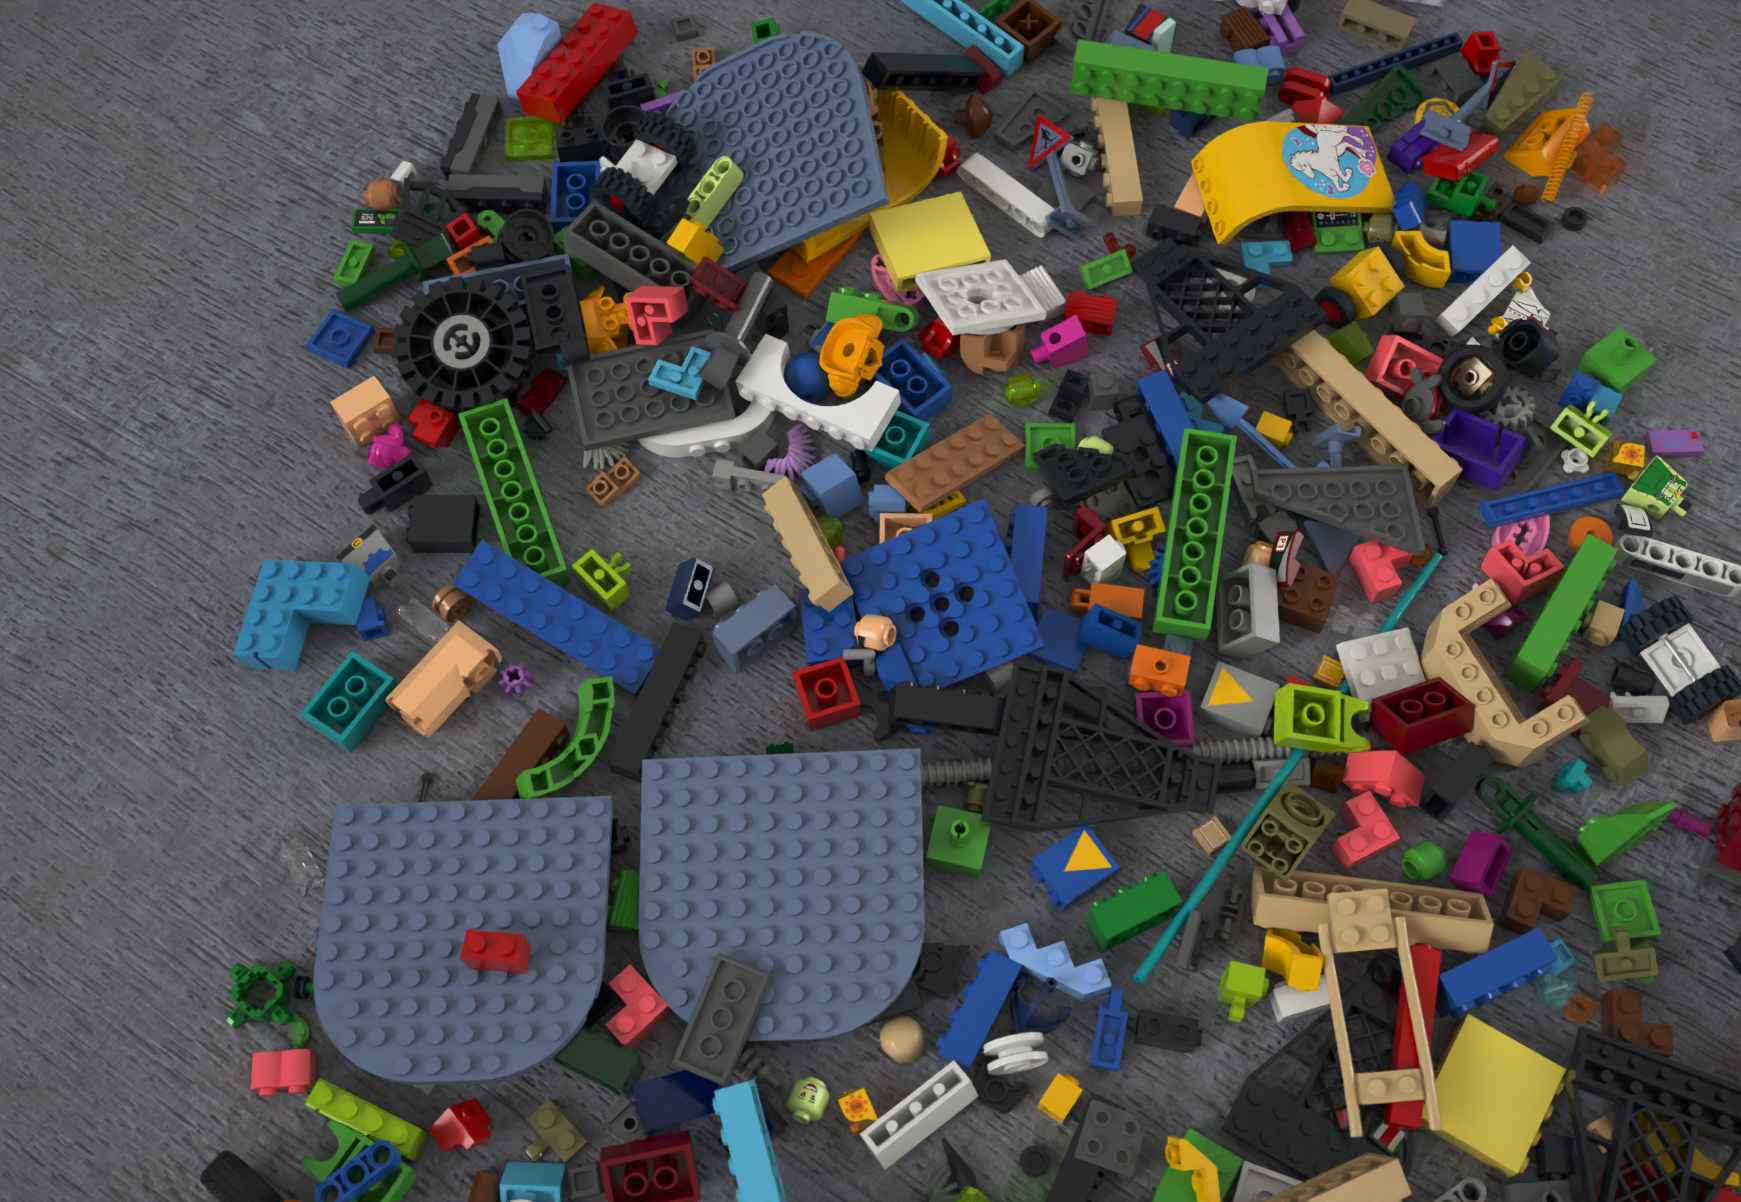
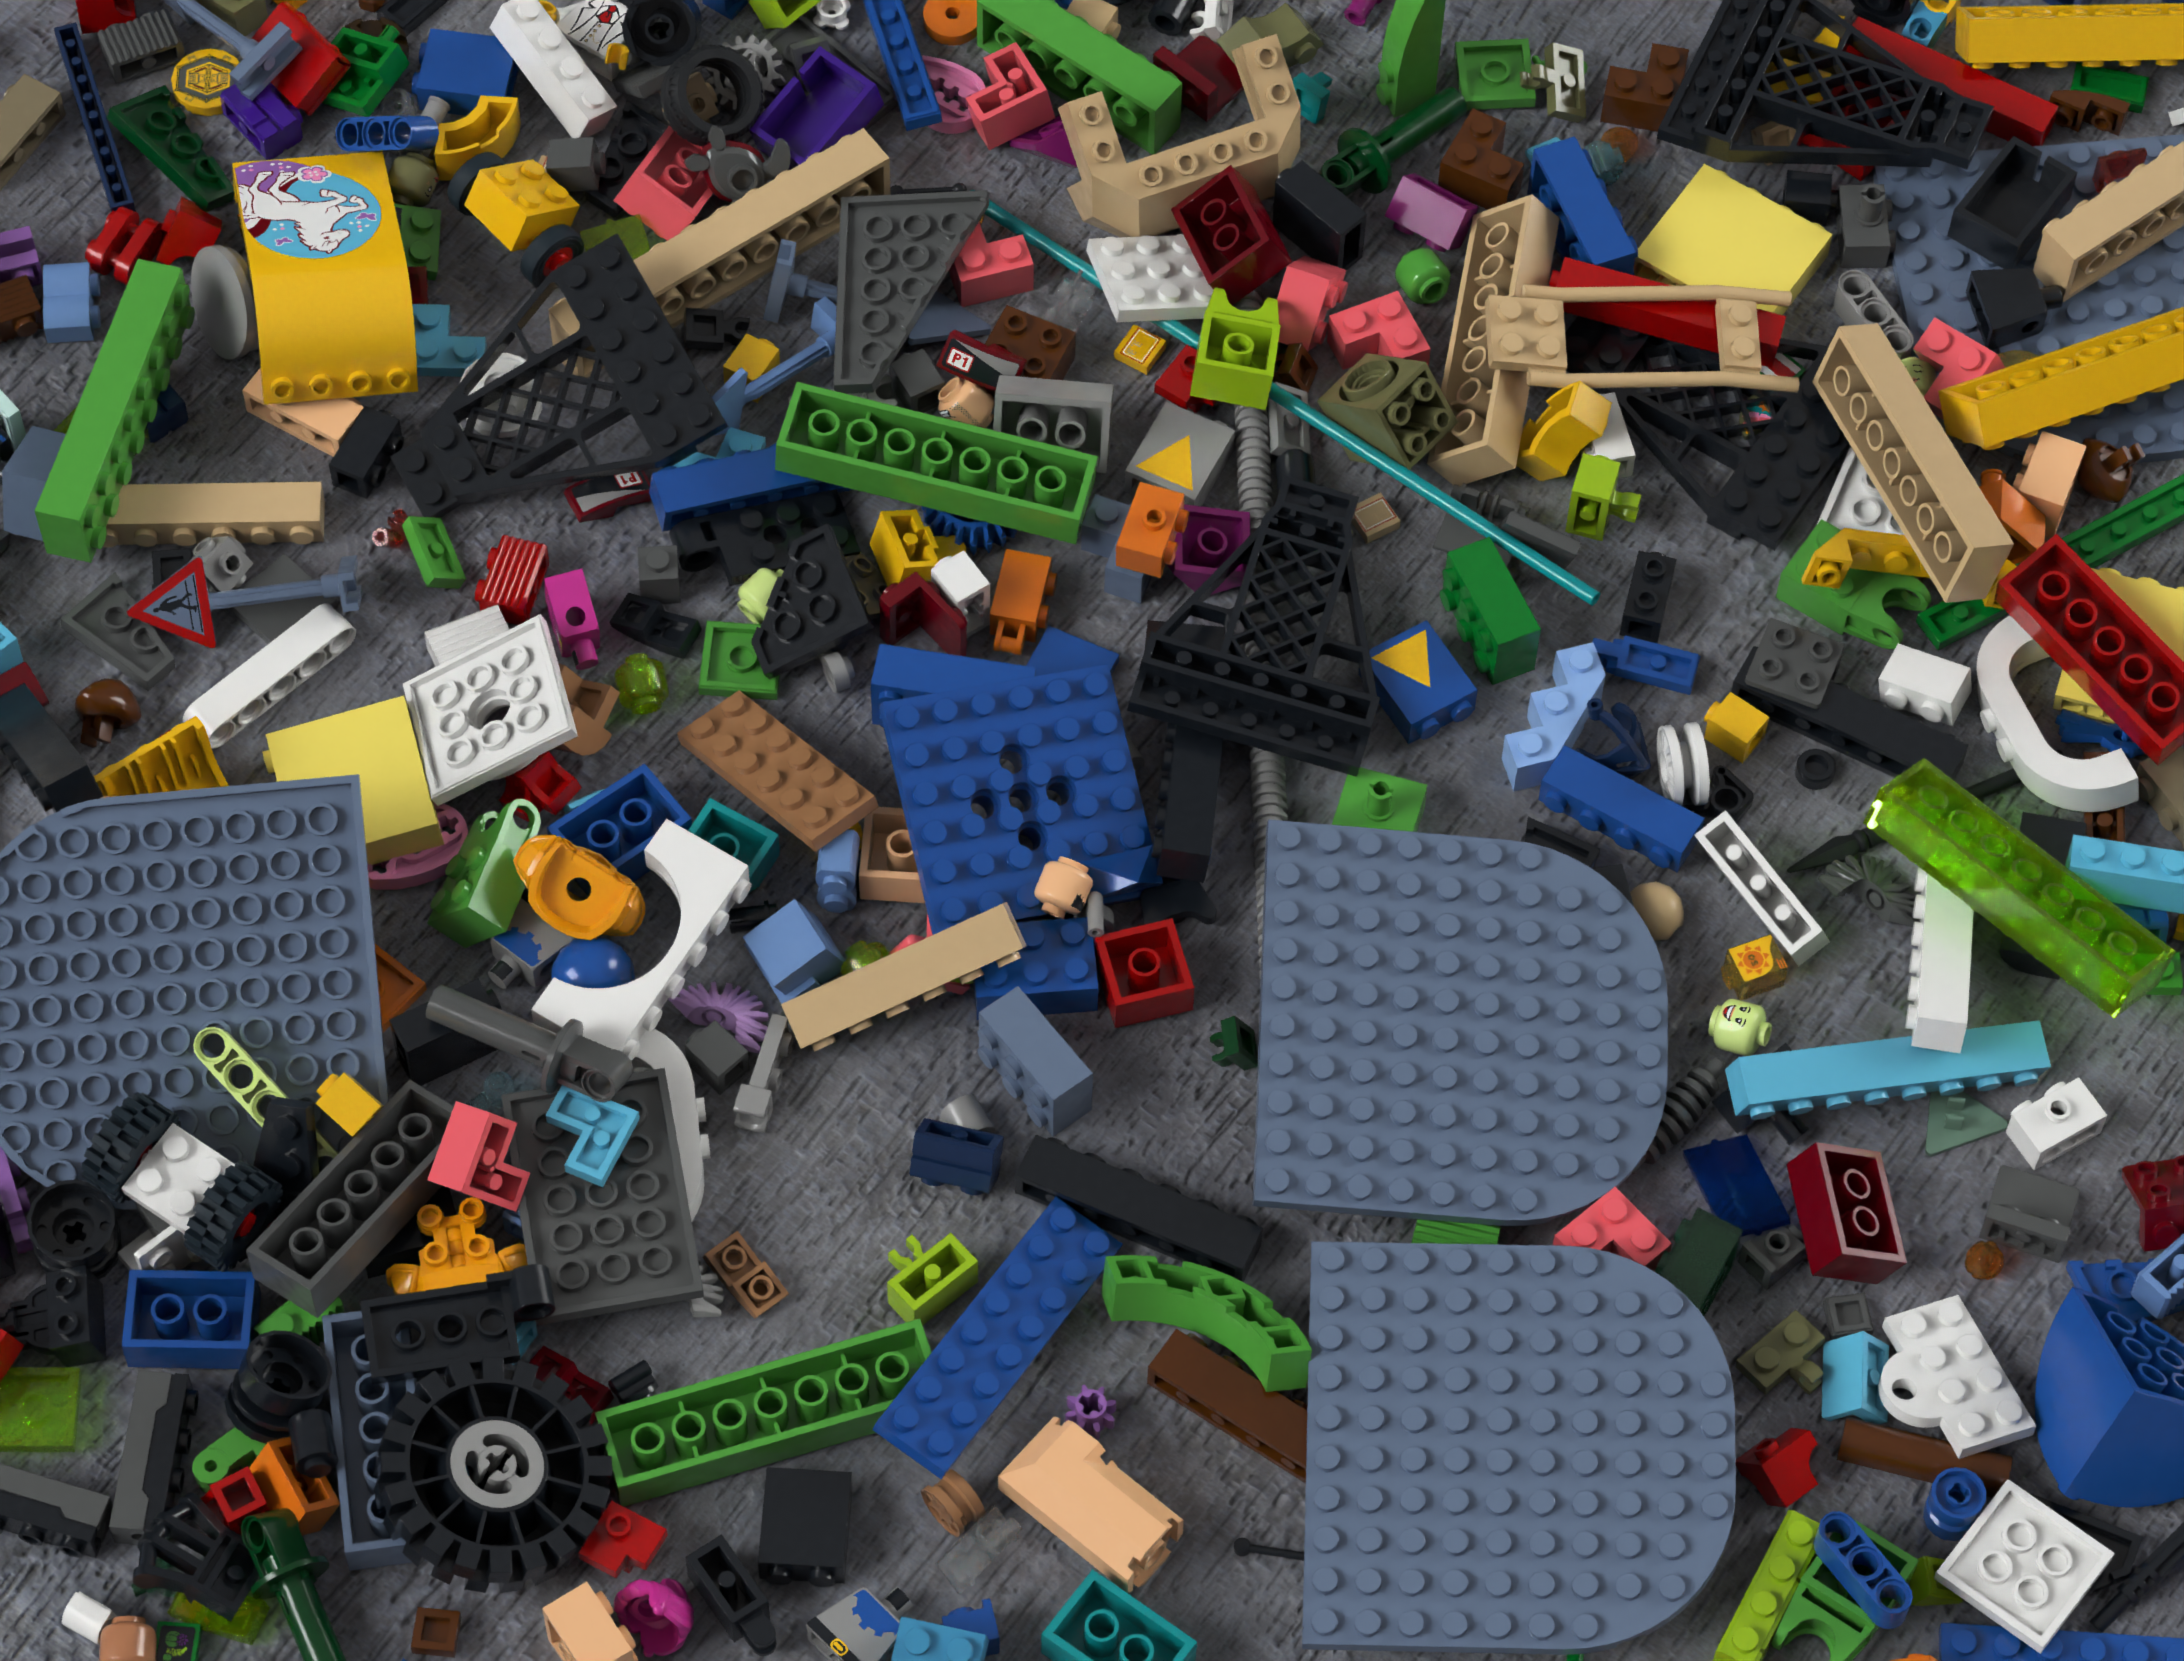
camera: 90 degrees left, 5 degrees down
red brick [460,929,532,974] -> none
dark grey tile [671,953,773,1087] -> none
dark red bracket [688,255,747,312] -> none
olive brick [962,781,988,814] -> none
blue brick [1077,603,1143,660] -> none

